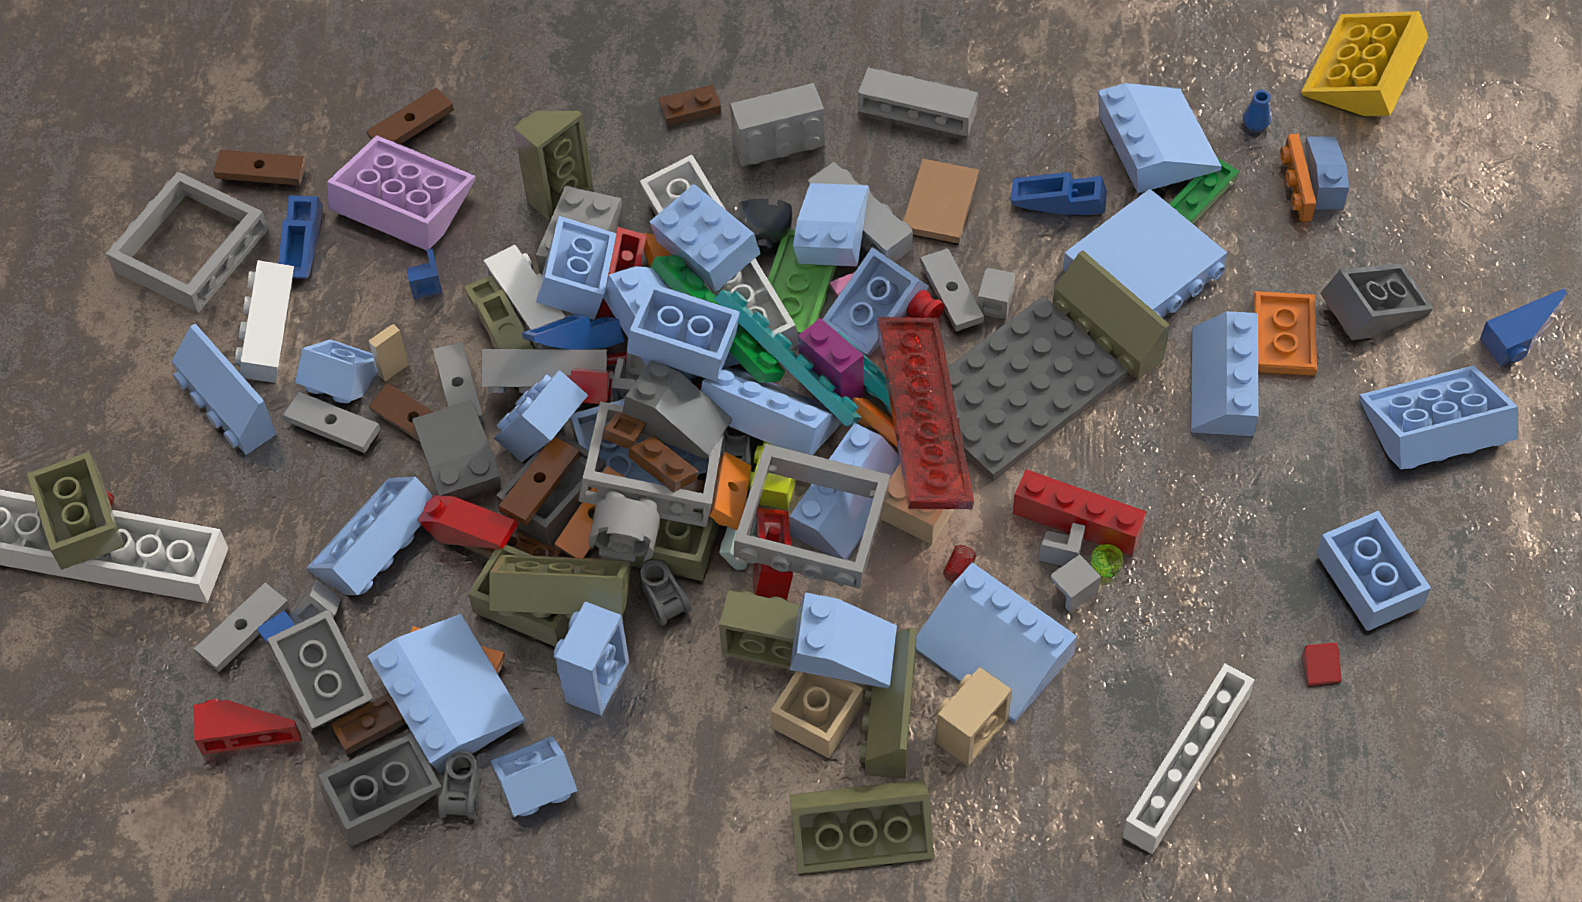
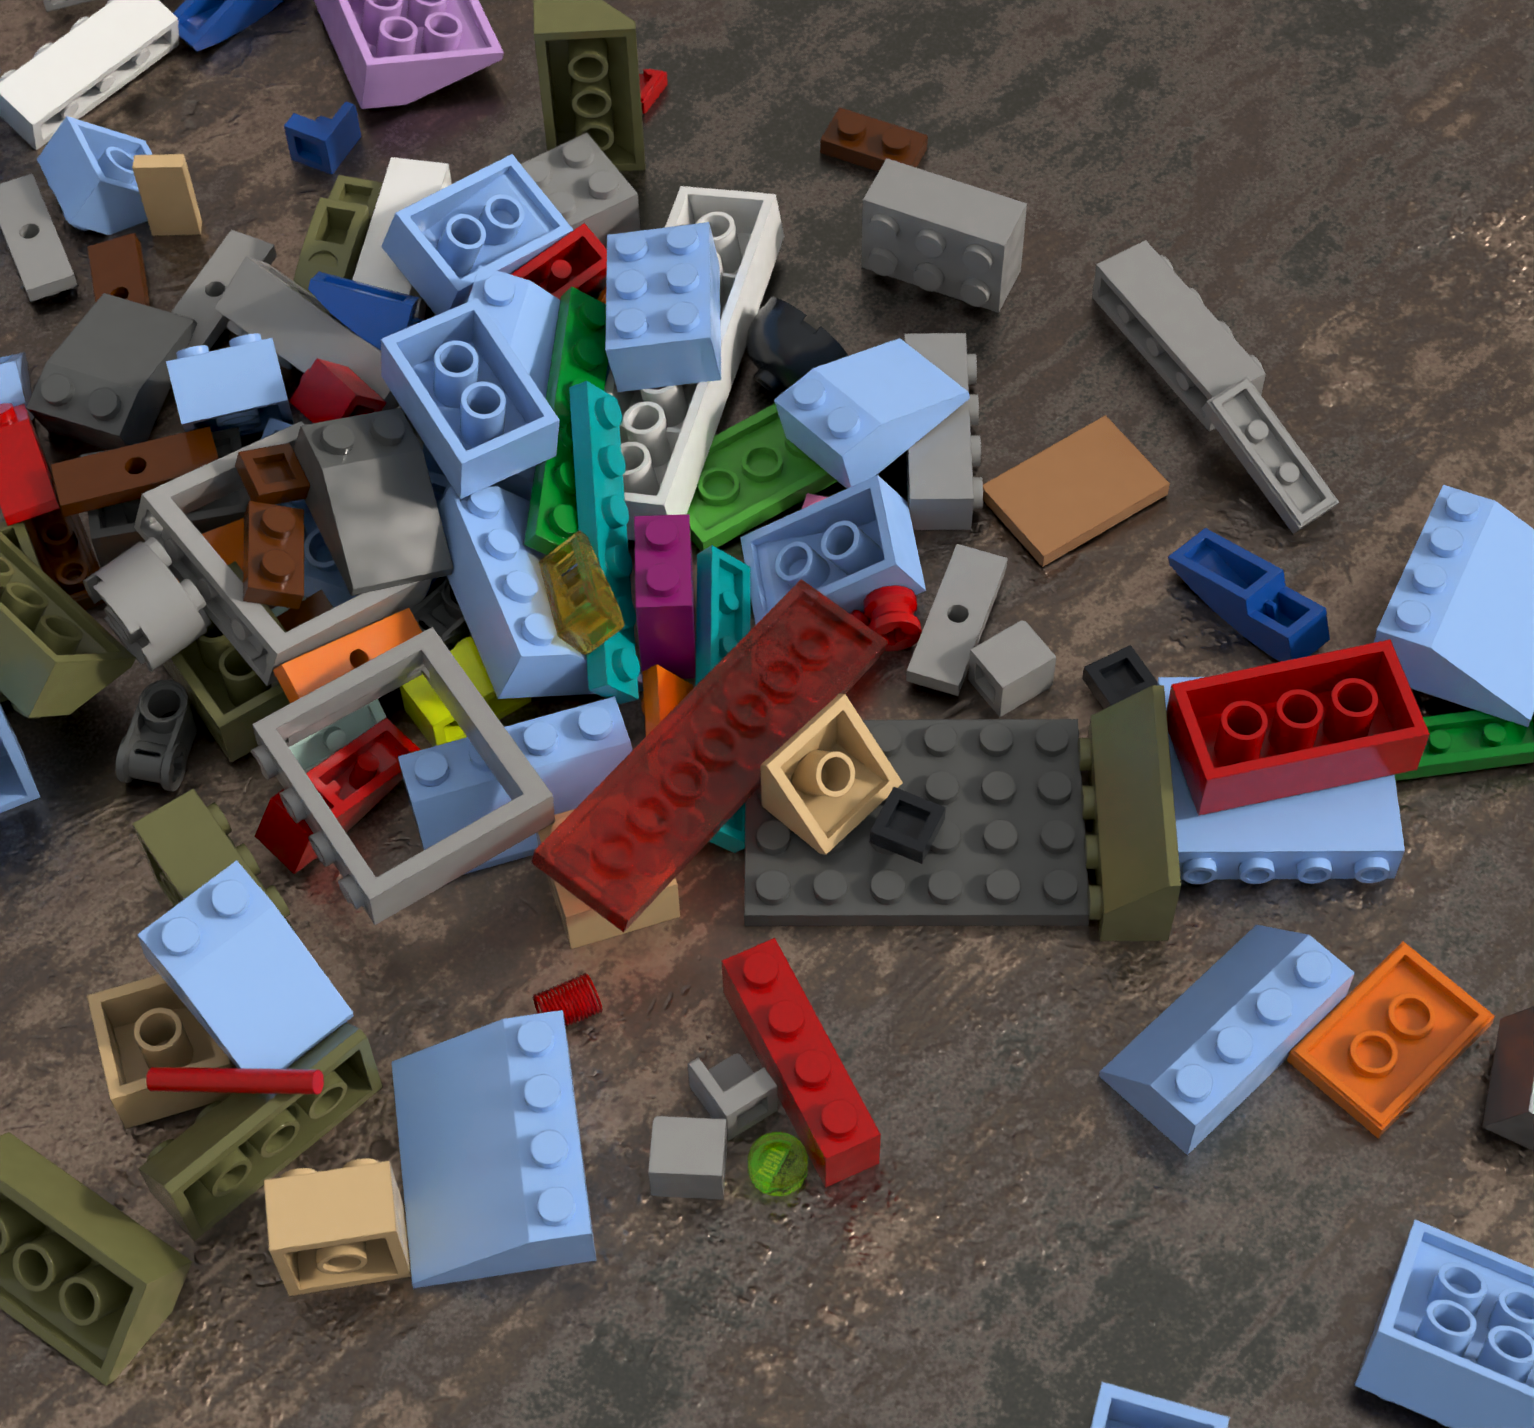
camera: 40 degrees right, 0 degrees up
none -> red bar [146,1067,324,1095]
none -> clear yellow slope [539,530,625,654]
none -> tan slope [761,694,903,855]
none -> black plate [870,787,946,864]
none -> black plate [1082,645,1157,709]
none -> red brick [1166,640,1430,816]
none -> light grey tile [1201,376,1339,534]

